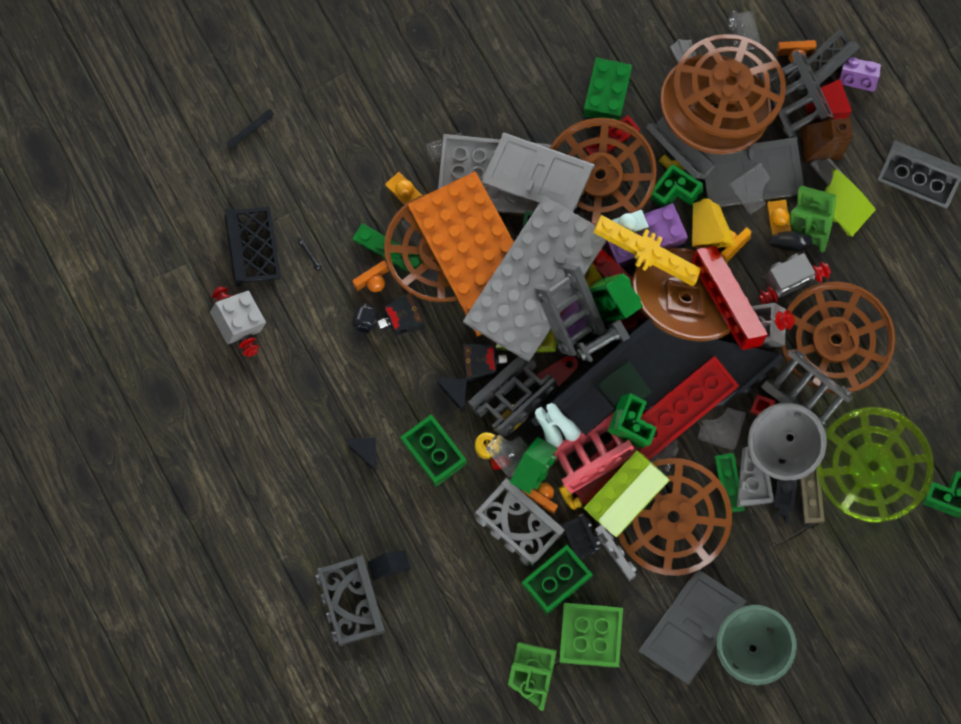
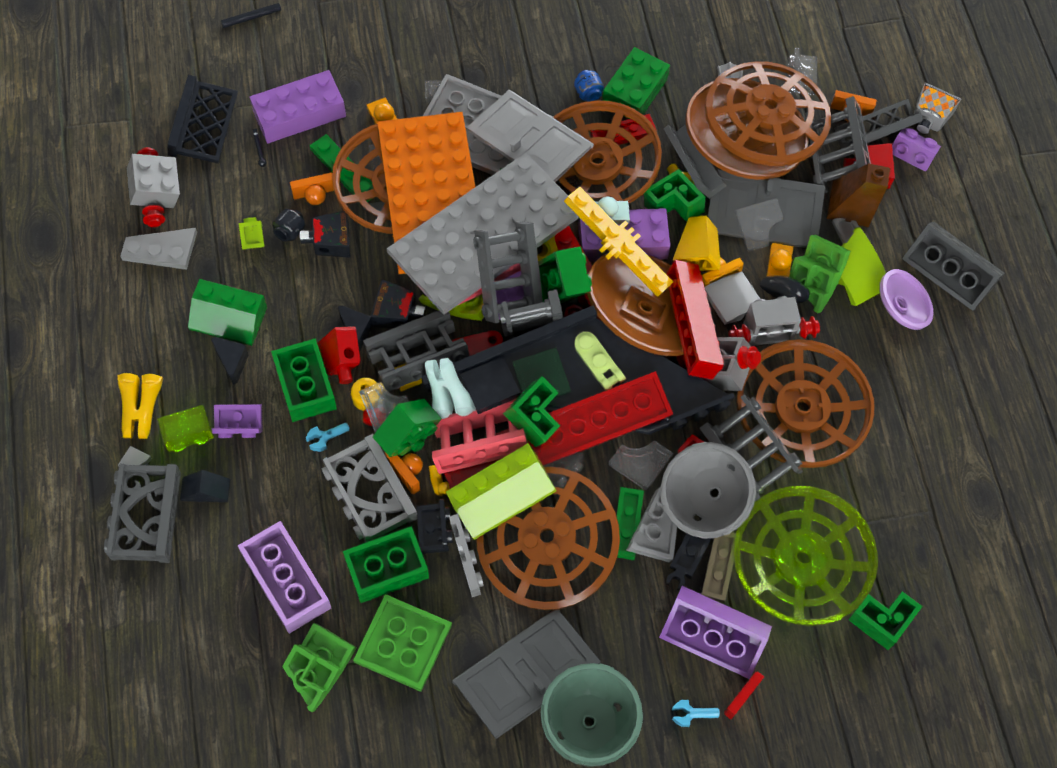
camera: 15 degrees right, 10 degrees down
none -> yellow piece [117,373,163,439]
none -> light grey tile [118,446,152,467]
none -> light grey wing [121,228,197,270]
none -> clear neon green brick [157,405,214,452]
none -> green slope [188,279,267,346]
none -> medium lavender bracket [212,404,262,438]
none -> lavender brick [238,521,331,634]
none -> lime bracket [239,217,265,250]
none -> medium lavender brick [250,70,346,144]
none -> medium azure bar [306,423,350,452]
none -> red torso [317,327,360,384]
none -> blue head [574,70,604,101]
none -> yellowish green plate [575,332,626,391]
none -> medium lavender slope [659,586,772,679]
none -> medium azure bar [672,700,720,727]
none -> light grey slope [704,271,760,325]
none -> red tile [724,671,764,720]
none -> lavender dish [880,269,933,330]
none -> light grey torso [914,82,961,134]

